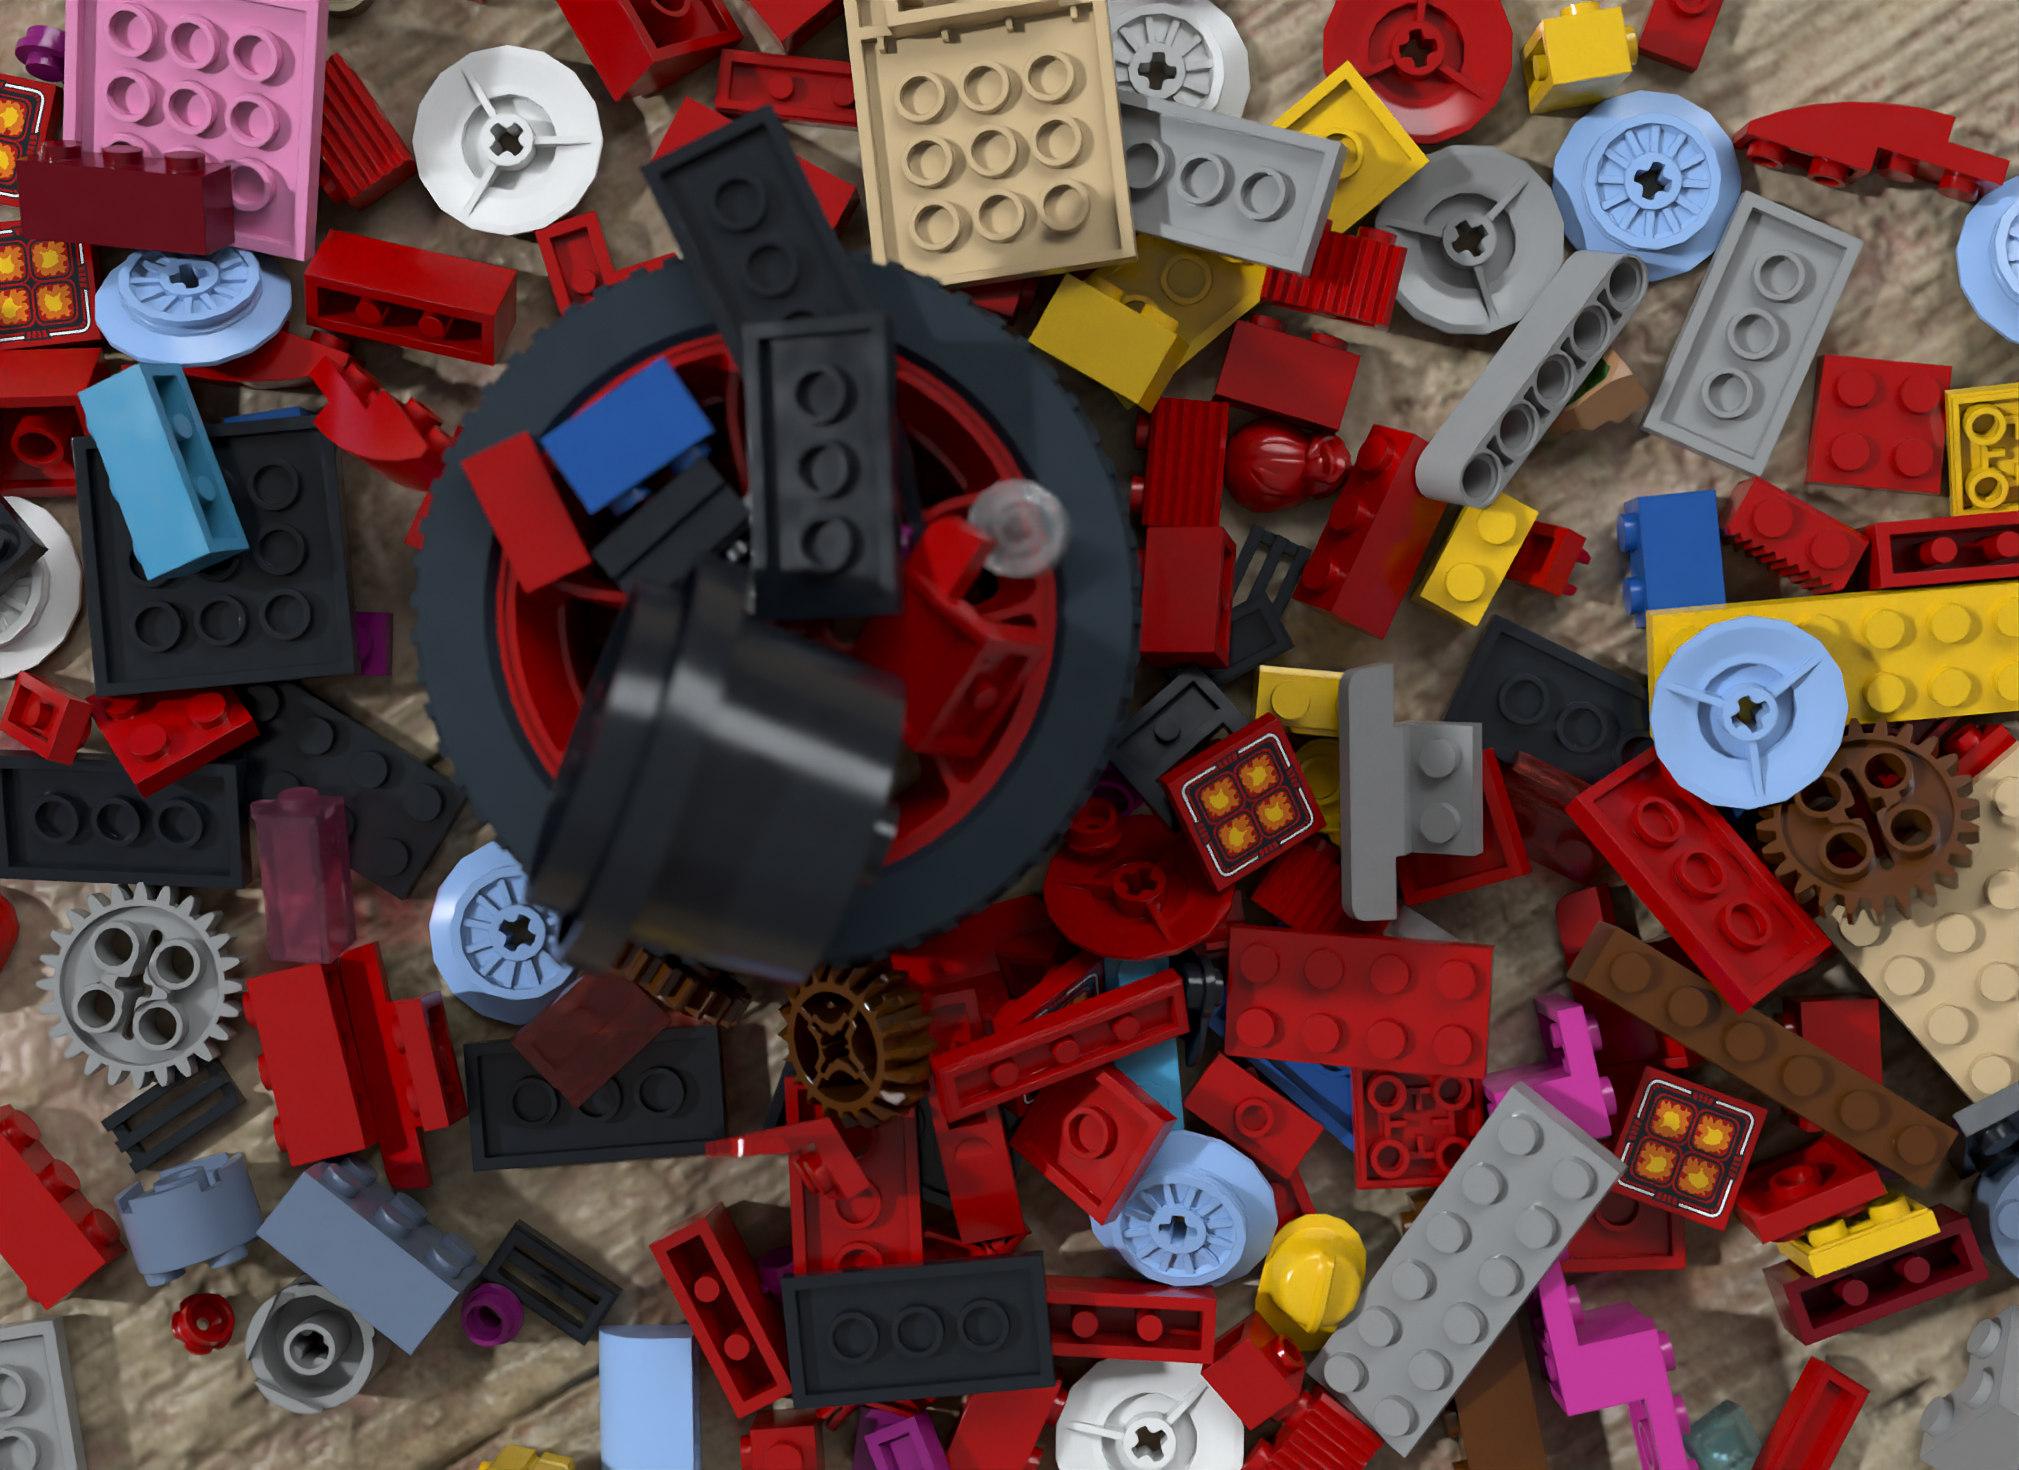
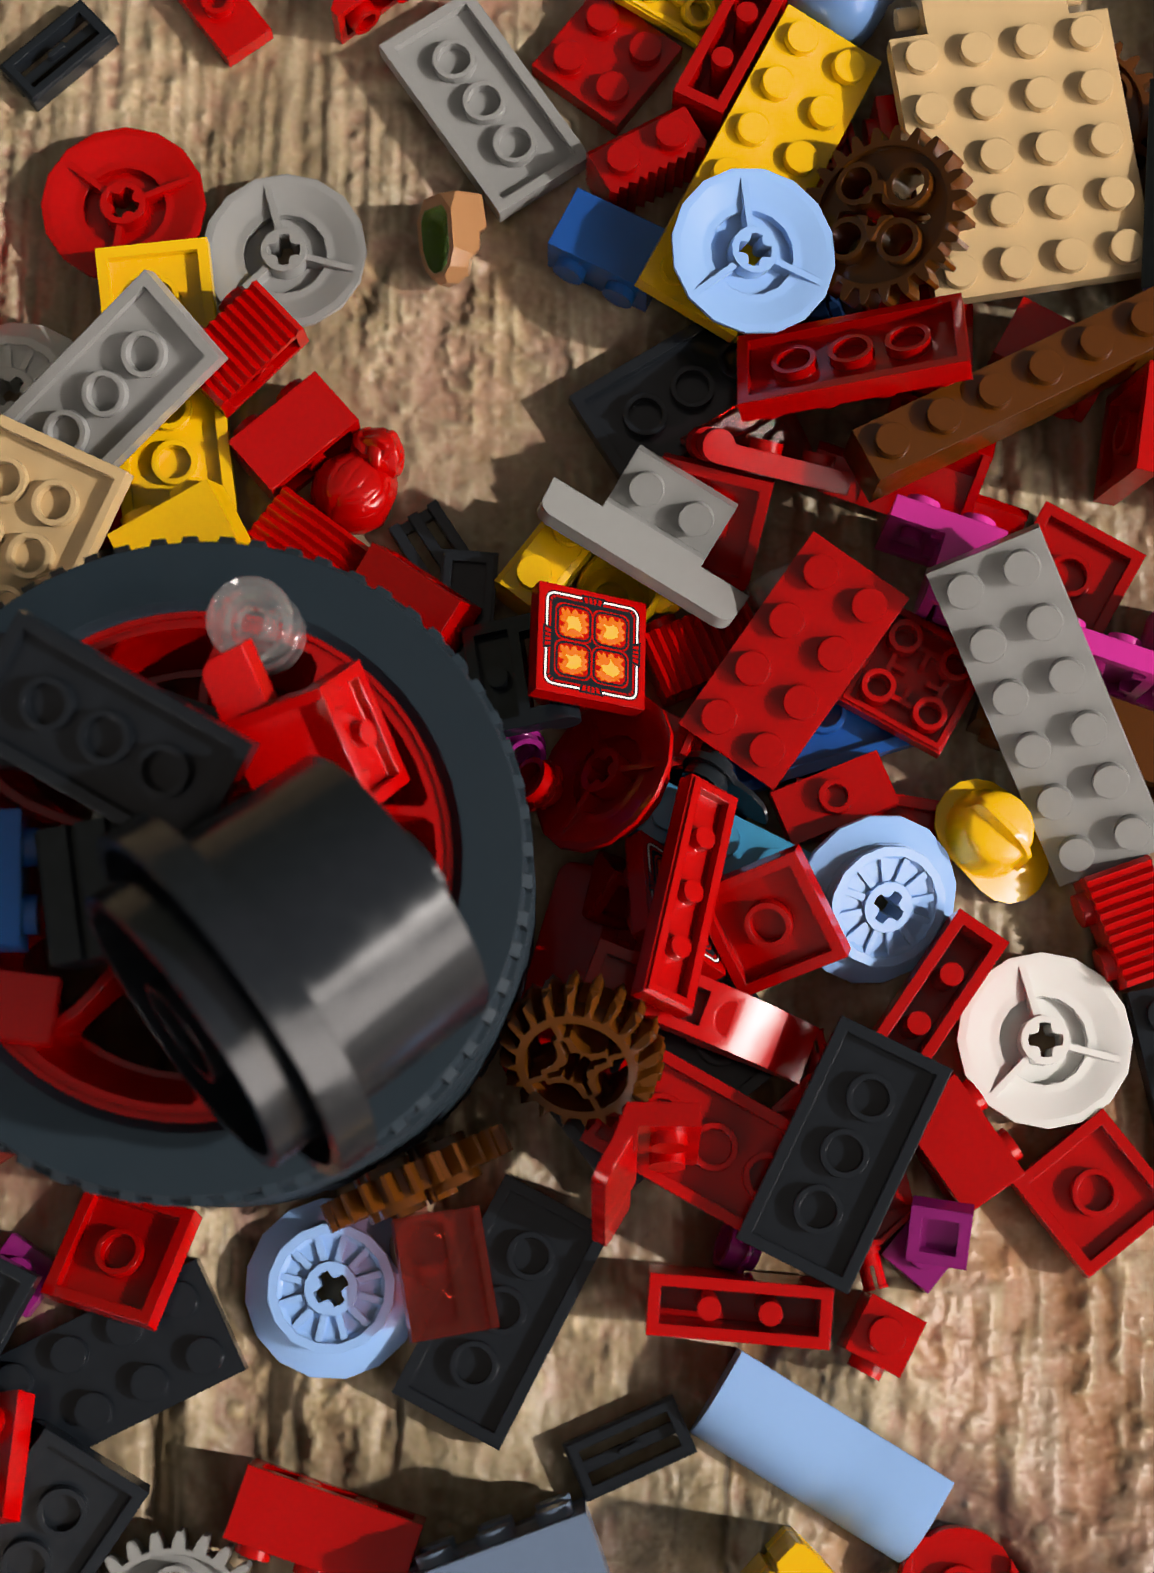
camera: 60 degrees left, 10 degrees down
clear pink brick [250,787,357,964] -> none
red plate [339,941,469,1189] -> none
magenta plate [461,1283,524,1347] -> none
red brick [1200,1310,1306,1431] -> none
red brick [1292,424,1447,640] -> none
yellow brick [1409,492,1539,629] -> none
light grey beam [1415,250,1649,509] -> none
red tile [1504,521,1591,597] -> none
yellow brick [1519,1,1638,115] -> none
light blue piece [1551,90,1742,282] -> none
tile [1609,1063,1768,1232] -> none
none -> red plate [40,1191,202,1332]
none -> red plate [686,426,853,496]

